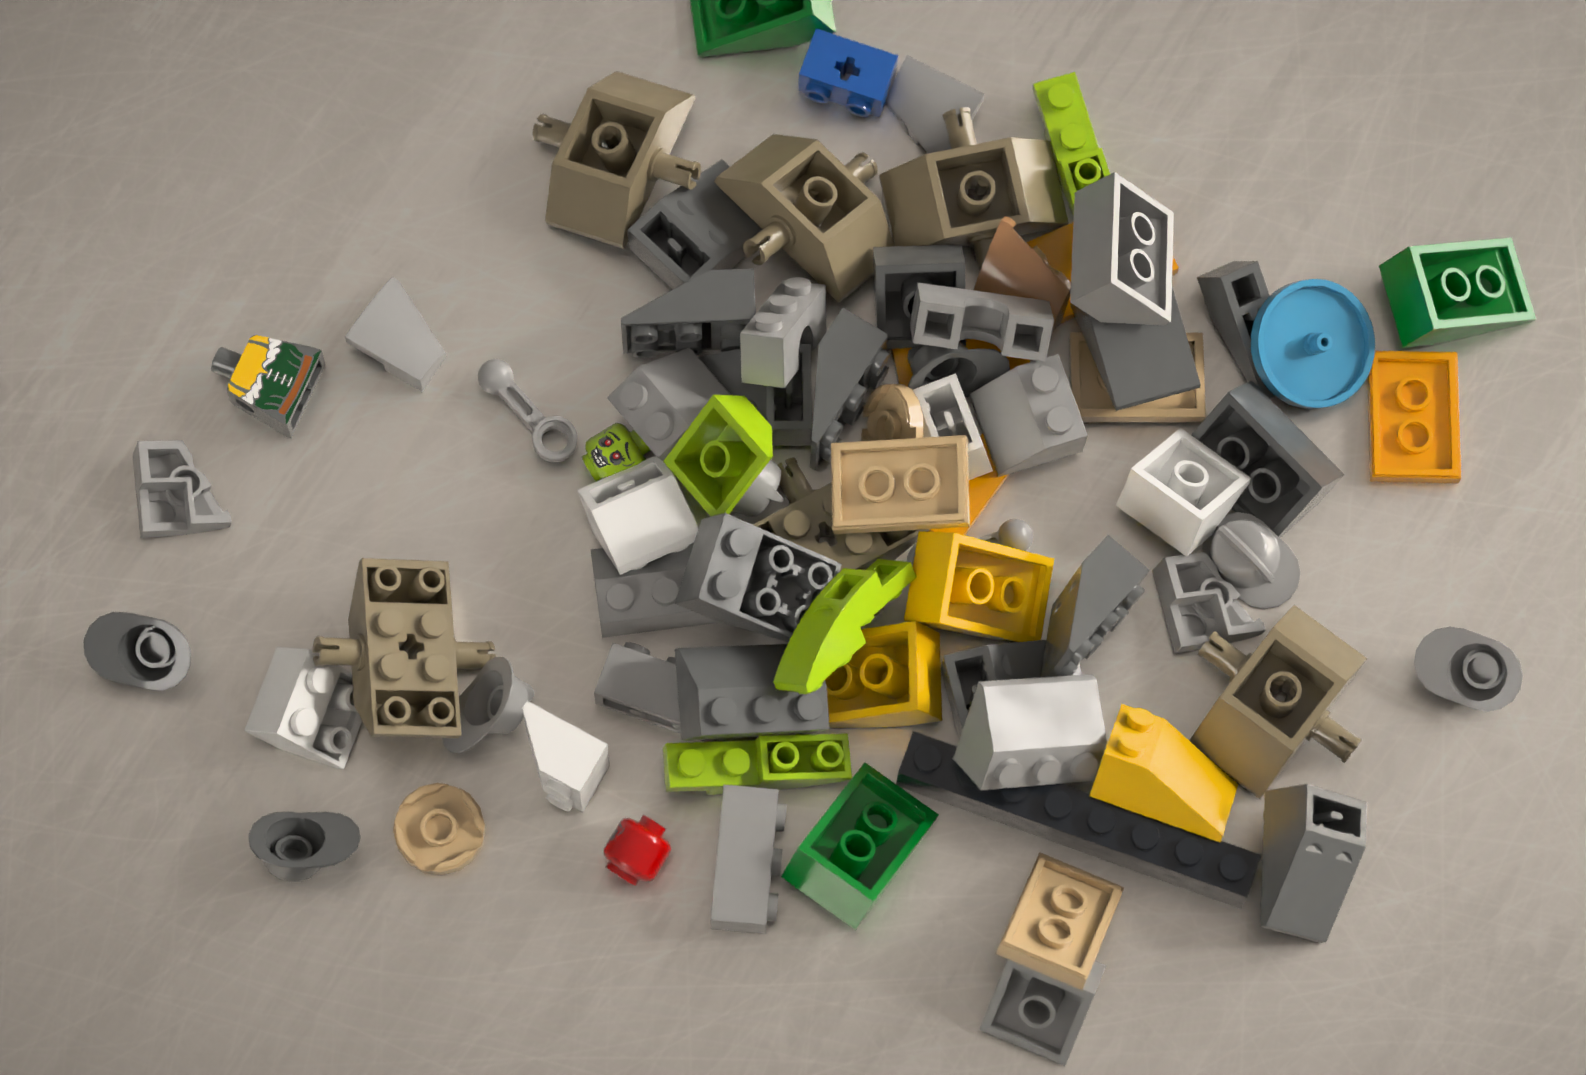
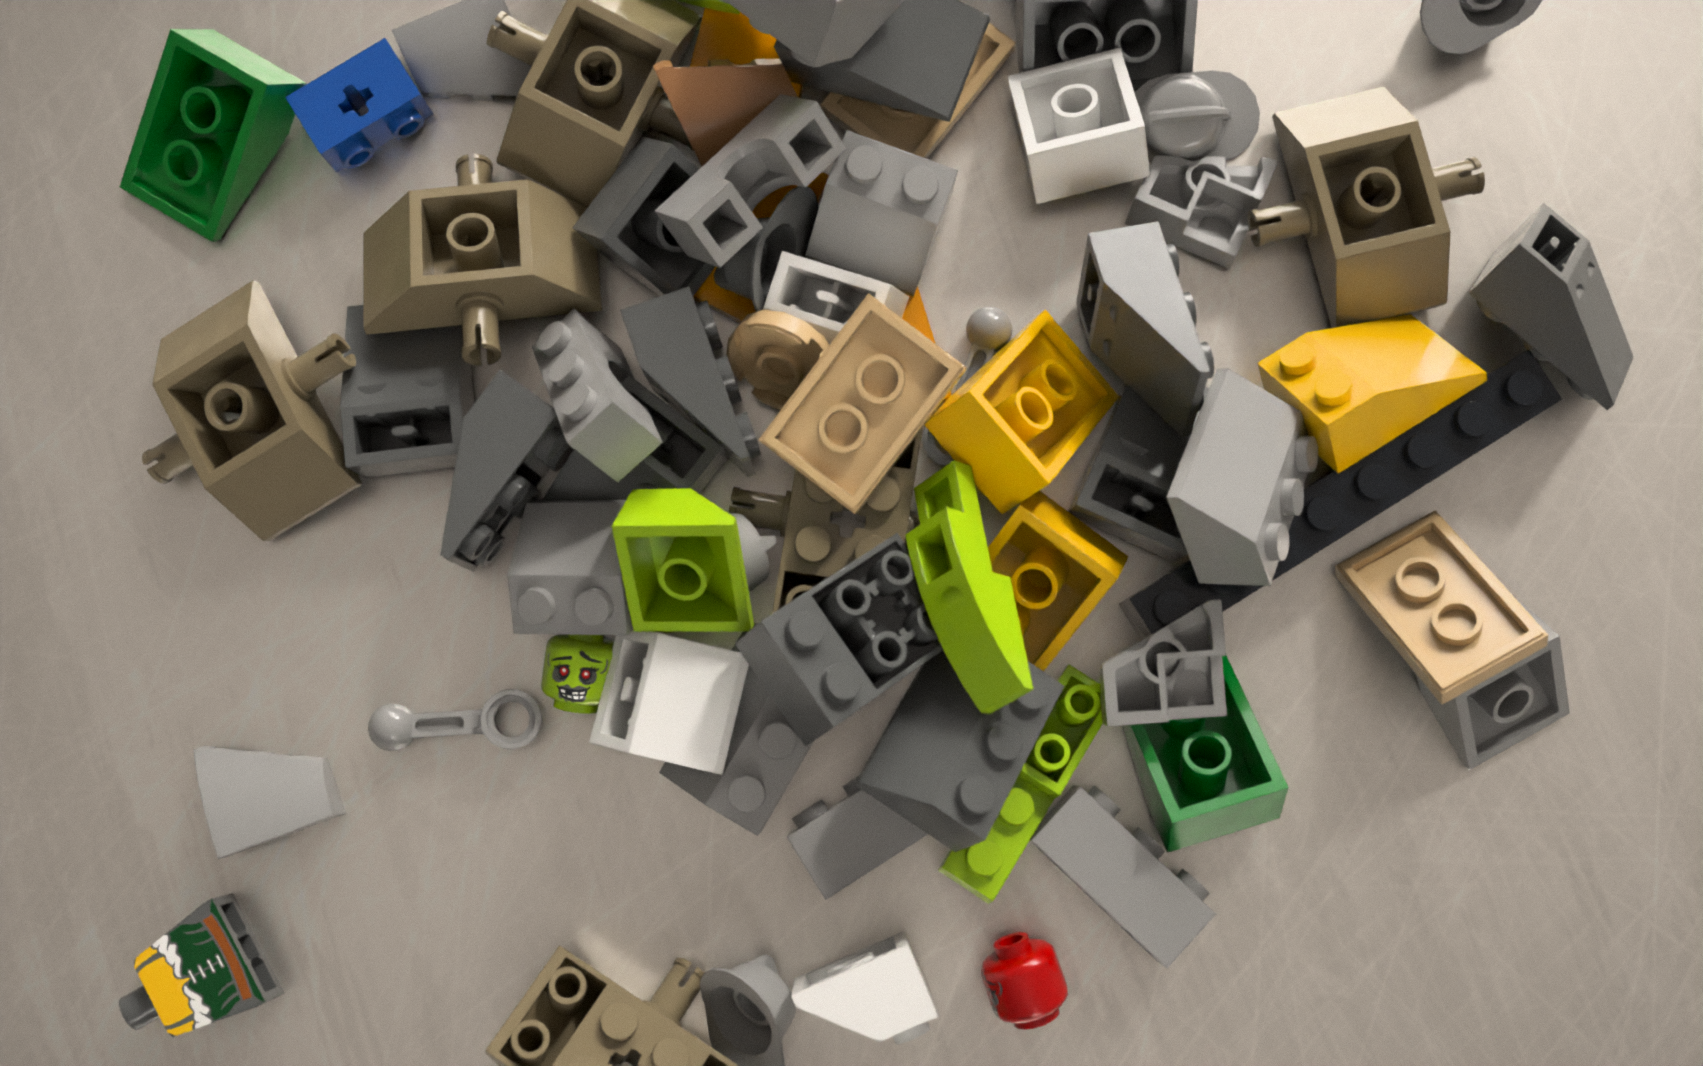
camera: 50 degrees left, 10 degrees up
none -> light grey slope [1100,599,1227,726]

